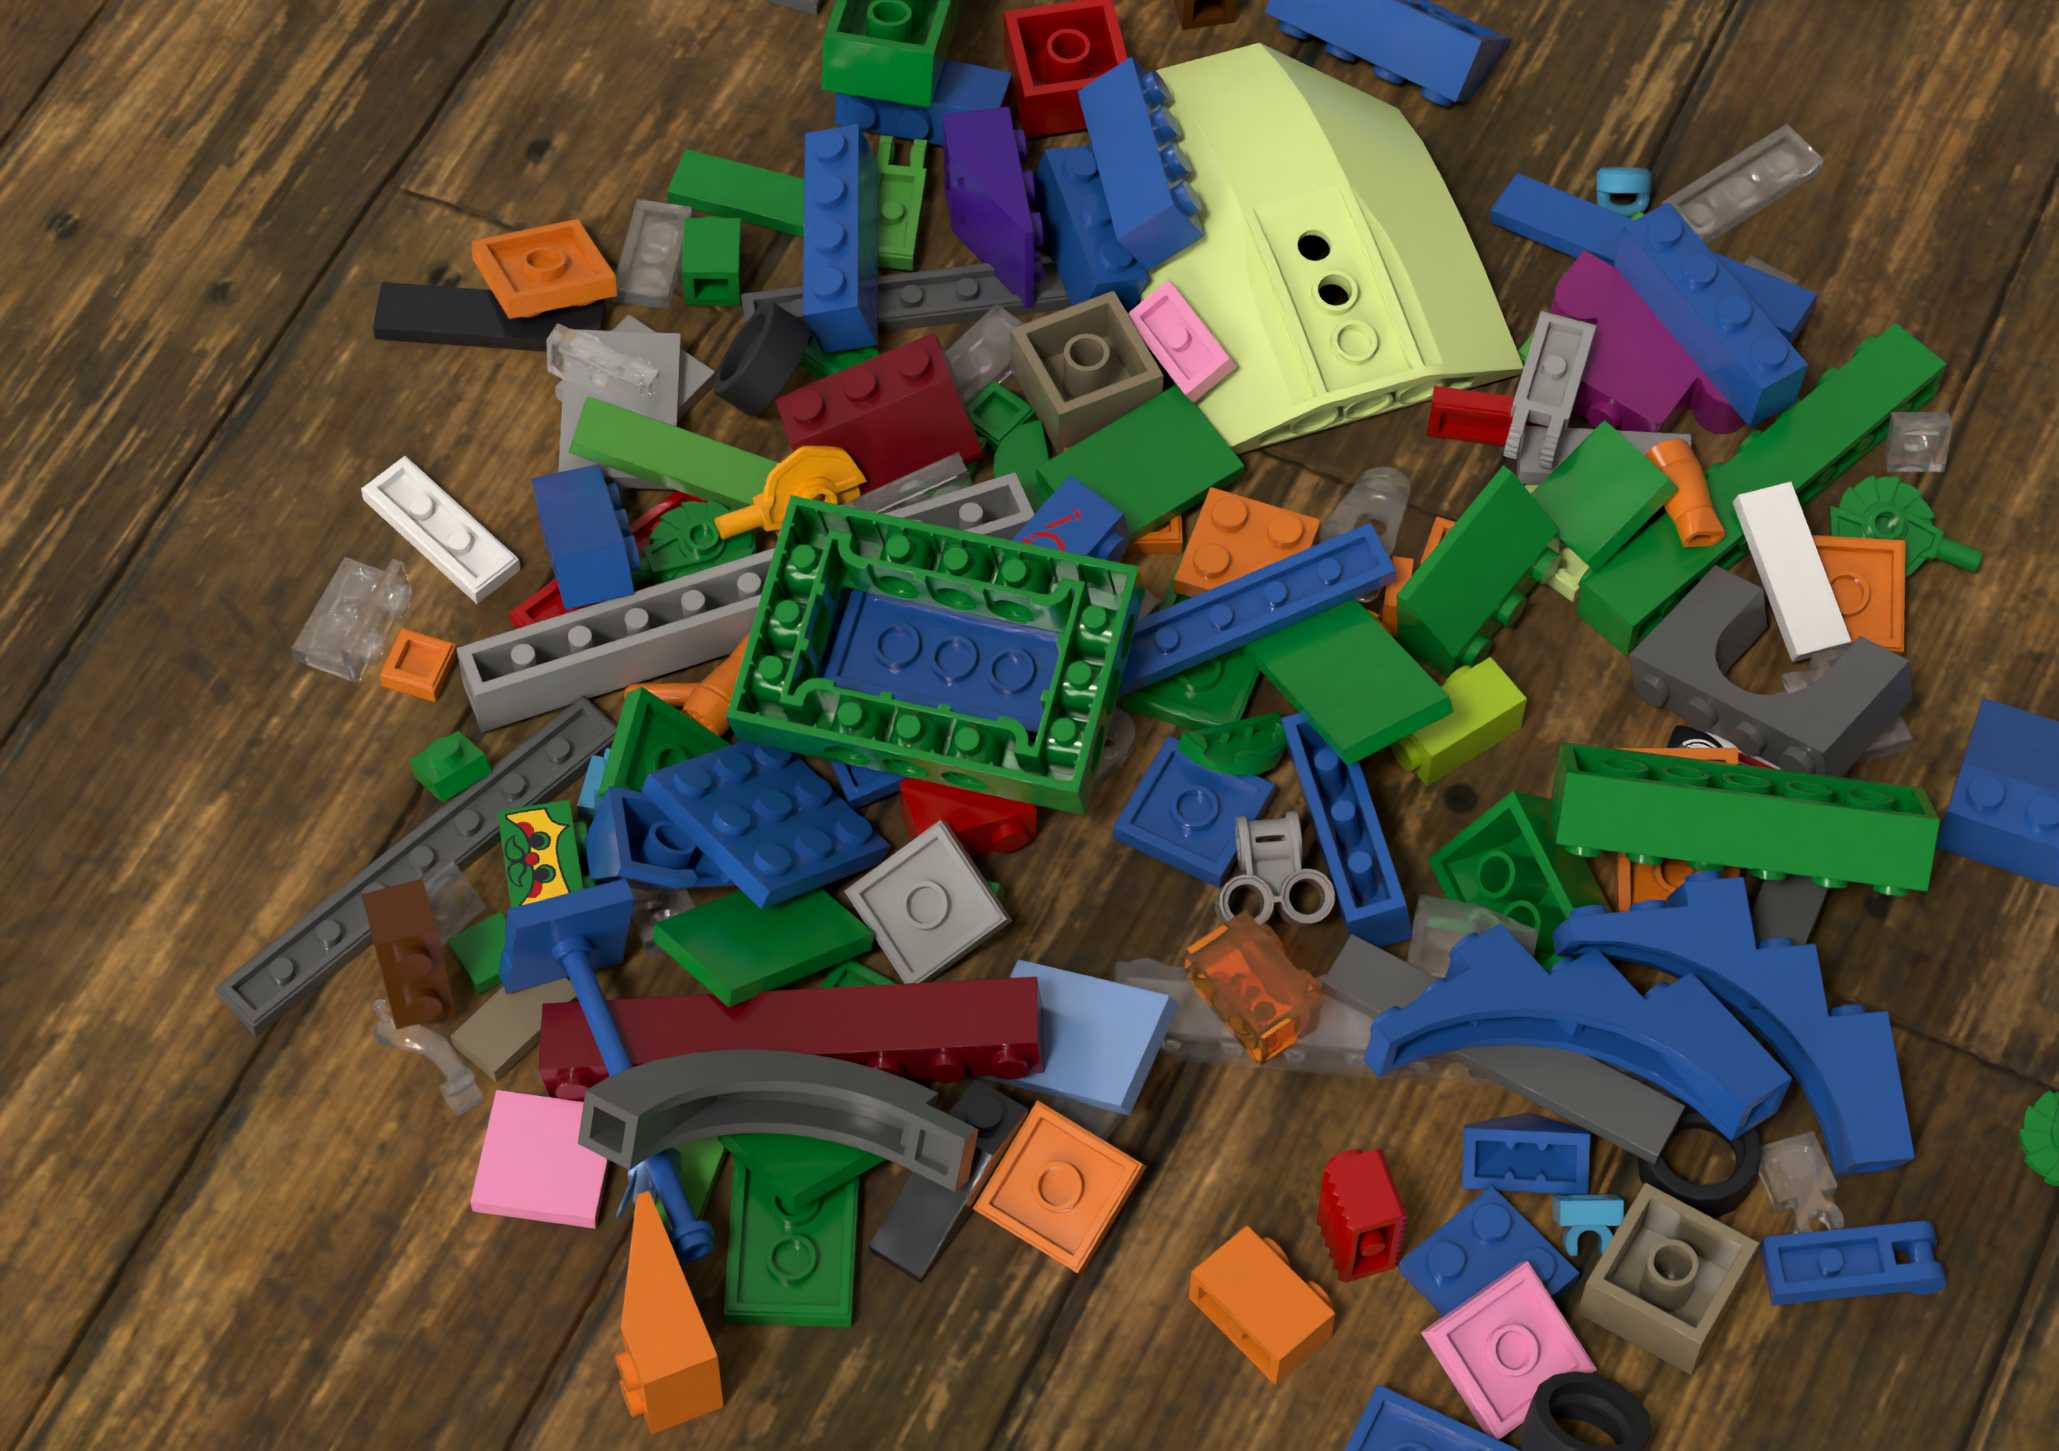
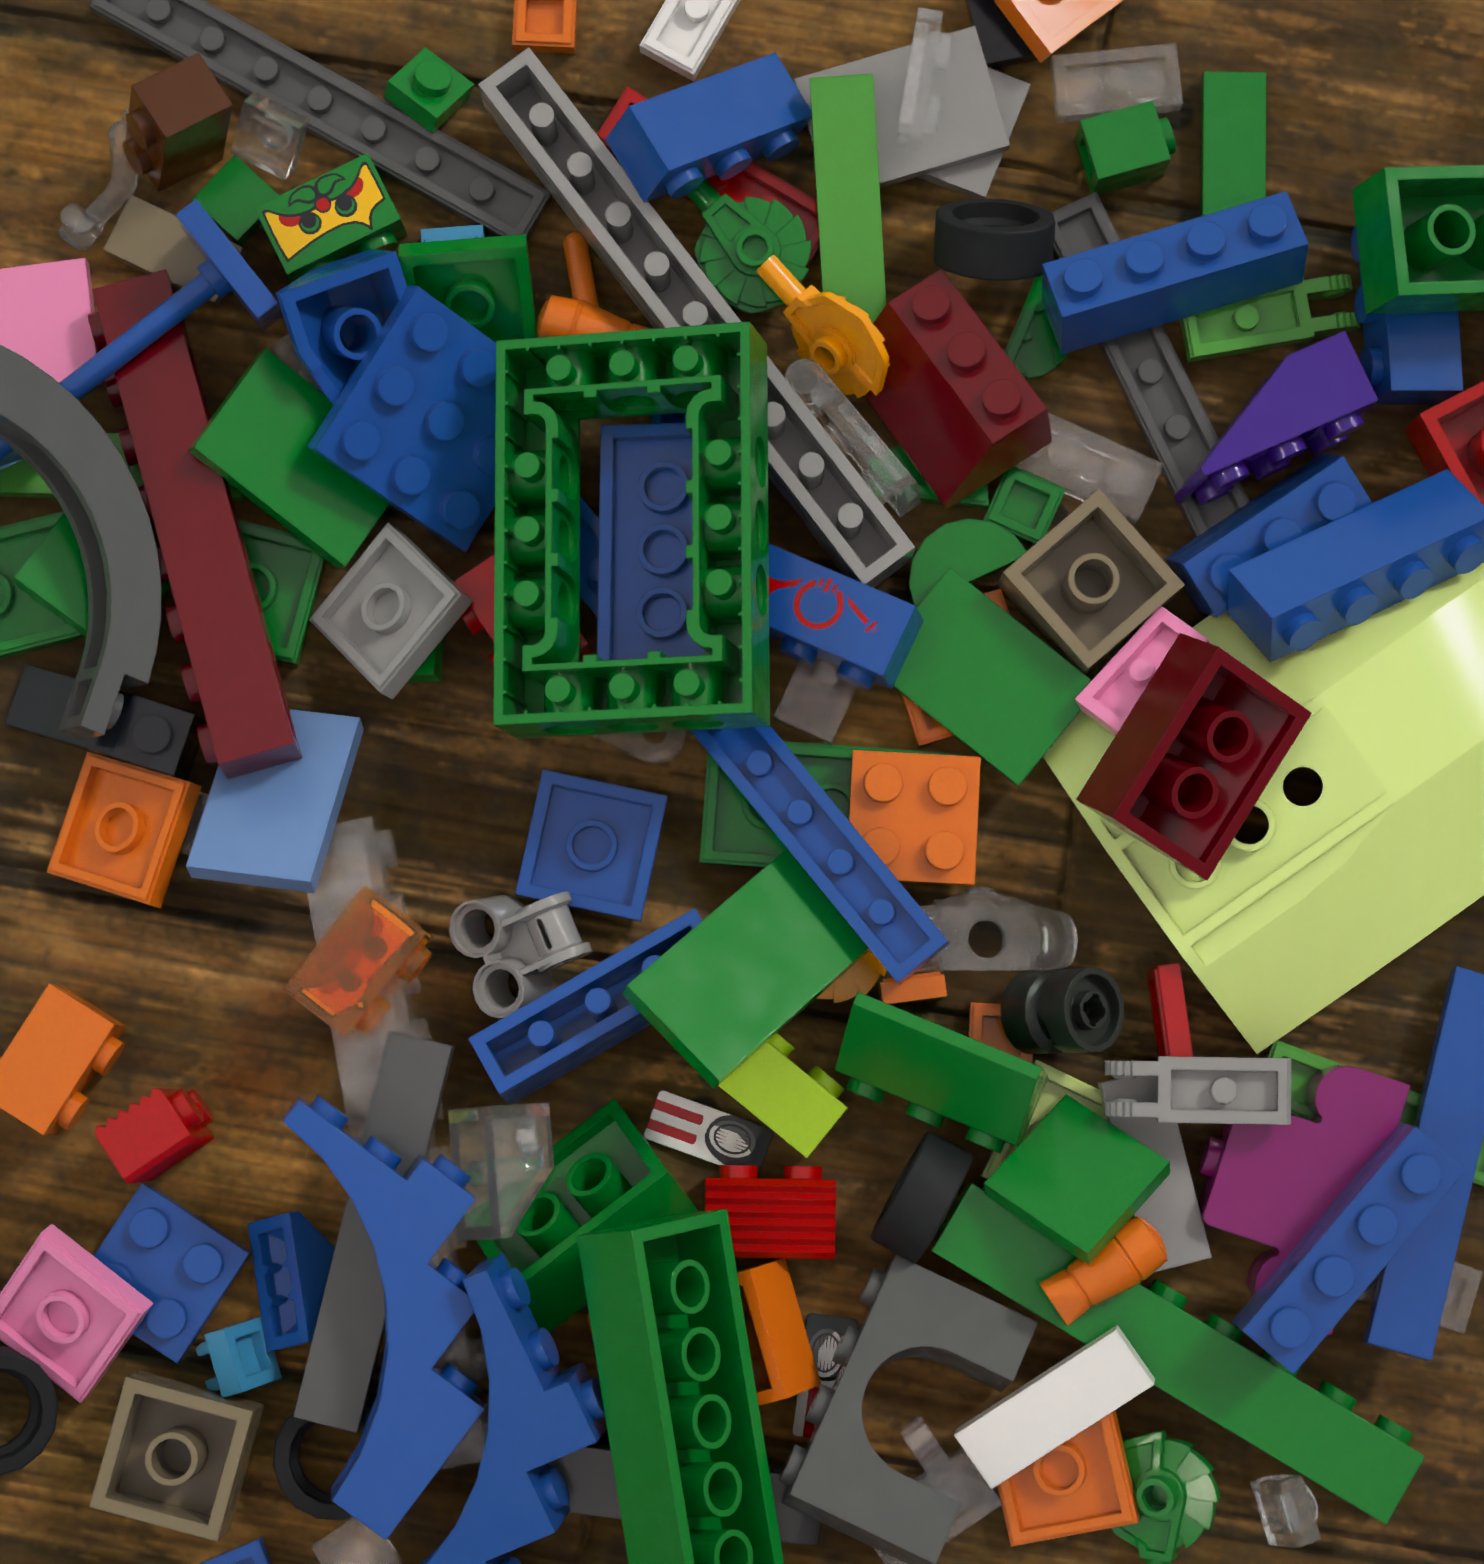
camera: 75 degrees right, 25 degrees up
green tile [1178,712,1286,776] -> none
none -> sticker [644,1091,773,1175]
none -> red brick [705,1165,836,1259]
none -> black tyre [871,1131,973,1263]
none -> pearl dark grey wheel [1001,968,1124,1054]
none -> dark red slope [1076,633,1312,880]

